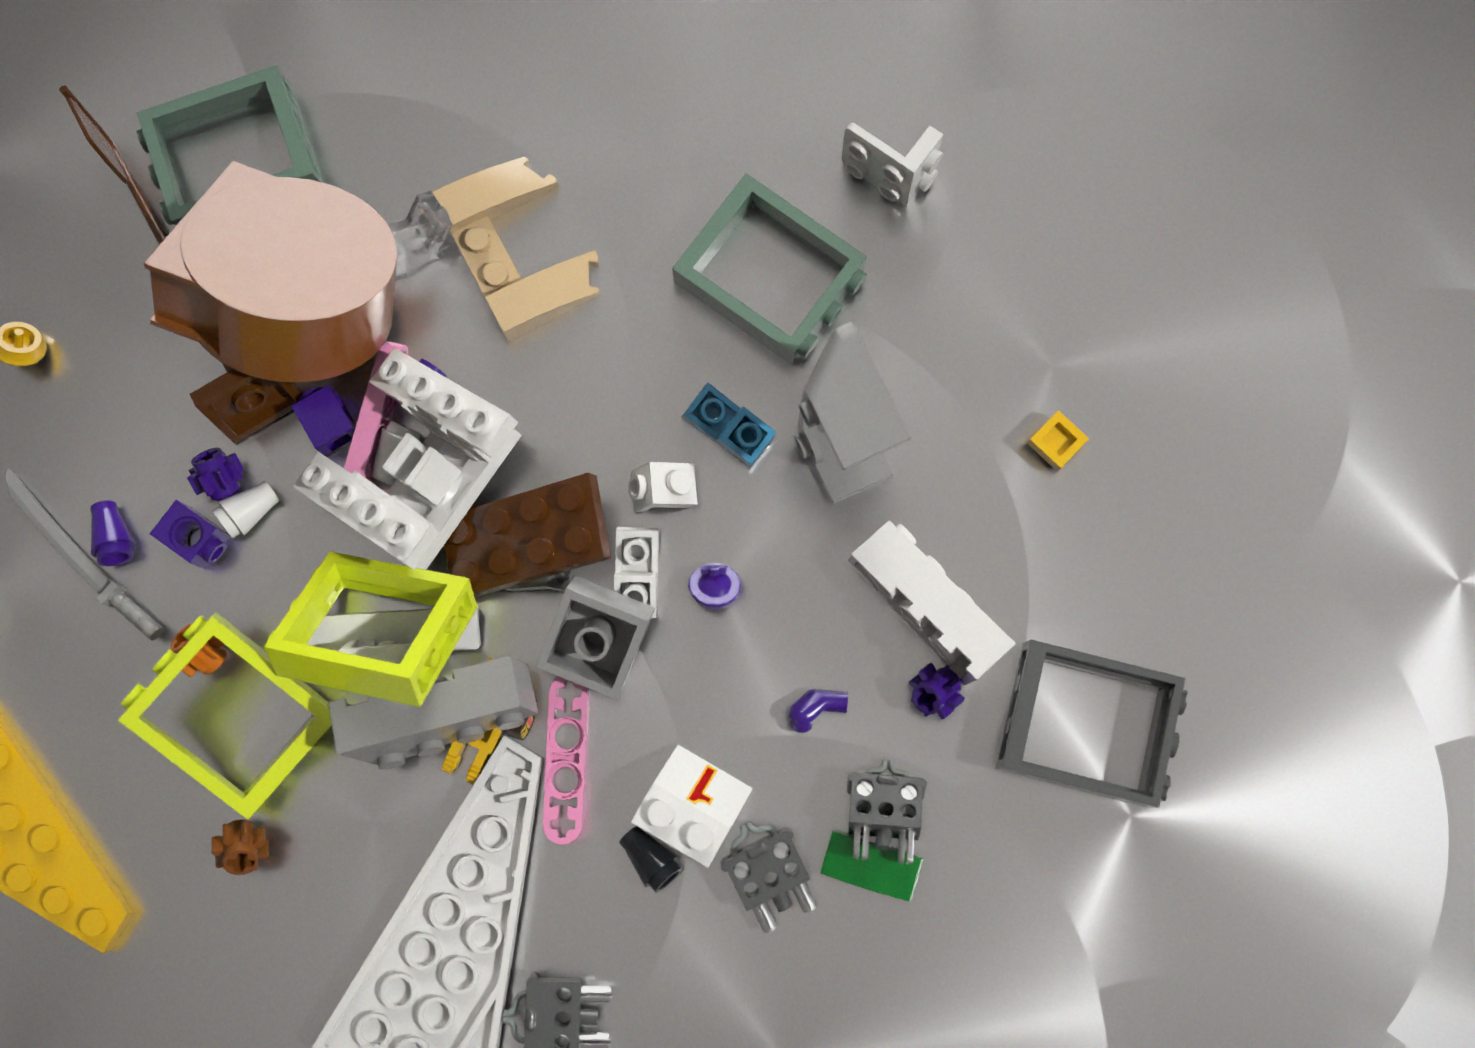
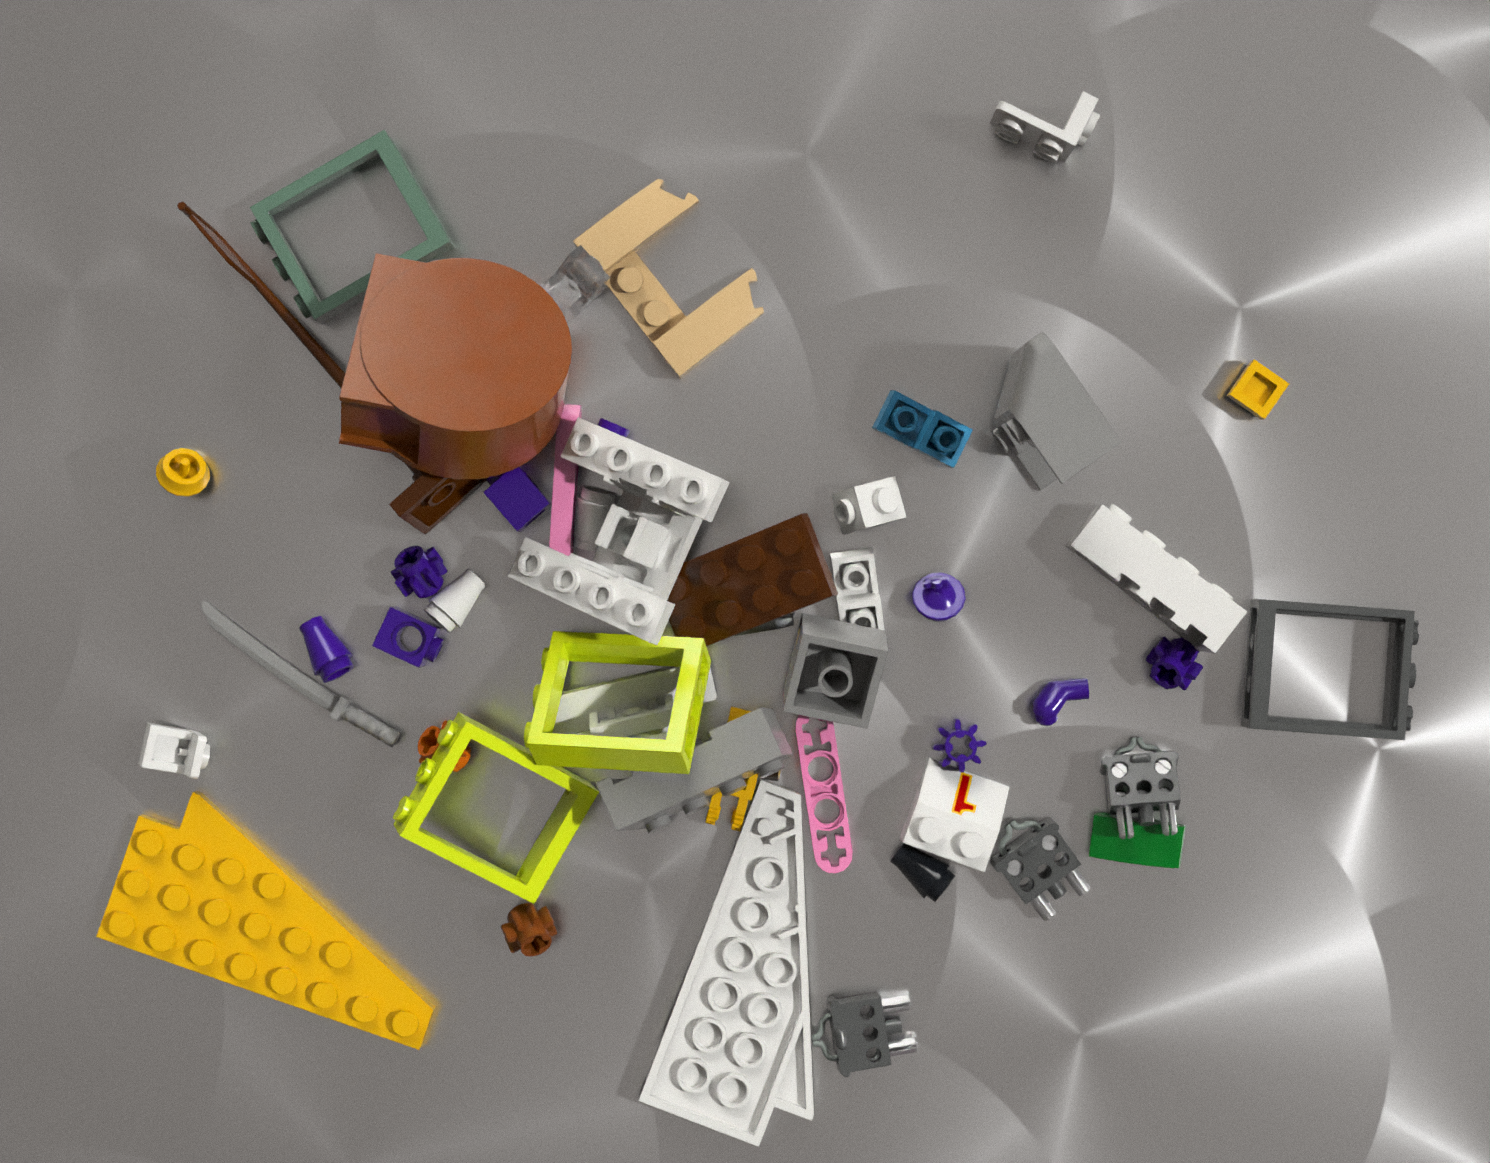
camera: 15 degrees left, 10 degrees up
sand green window [672,173,867,365] -> none
none -> dark purple gear [931,718,987,773]

